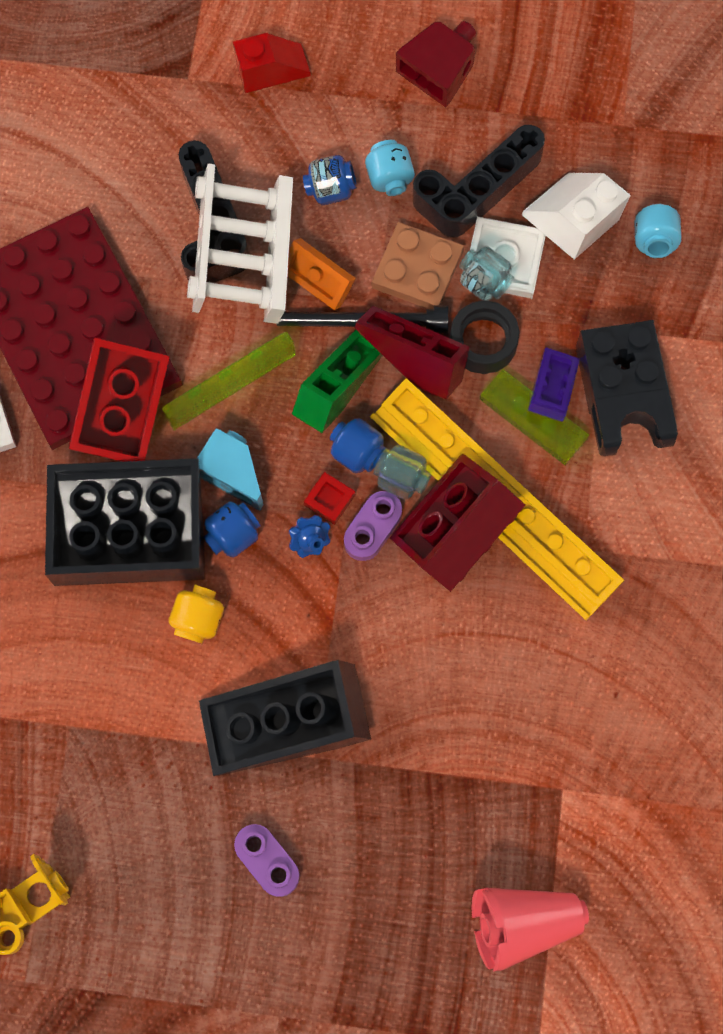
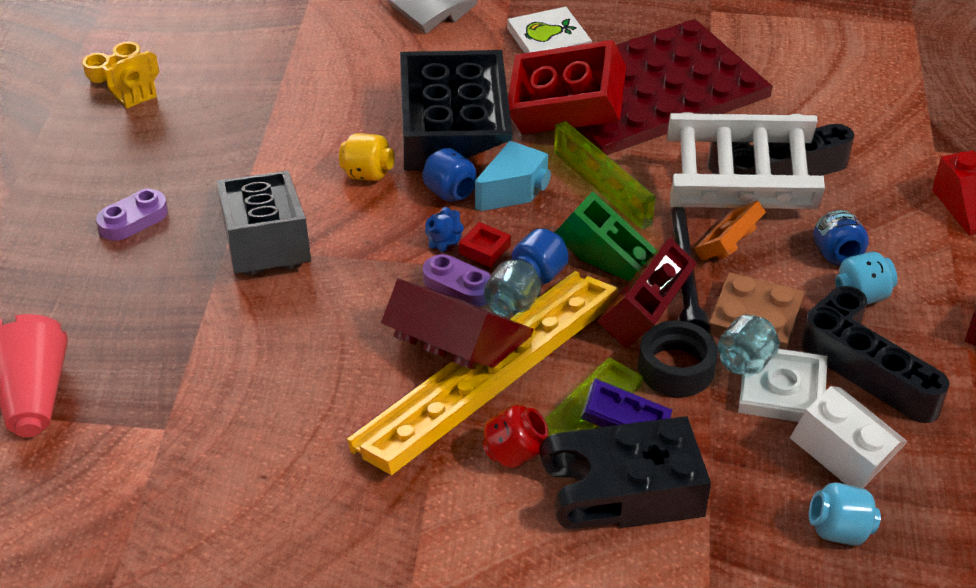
camera: 85 degrees right, 30 degrees down
none -> red head [483,404,549,468]

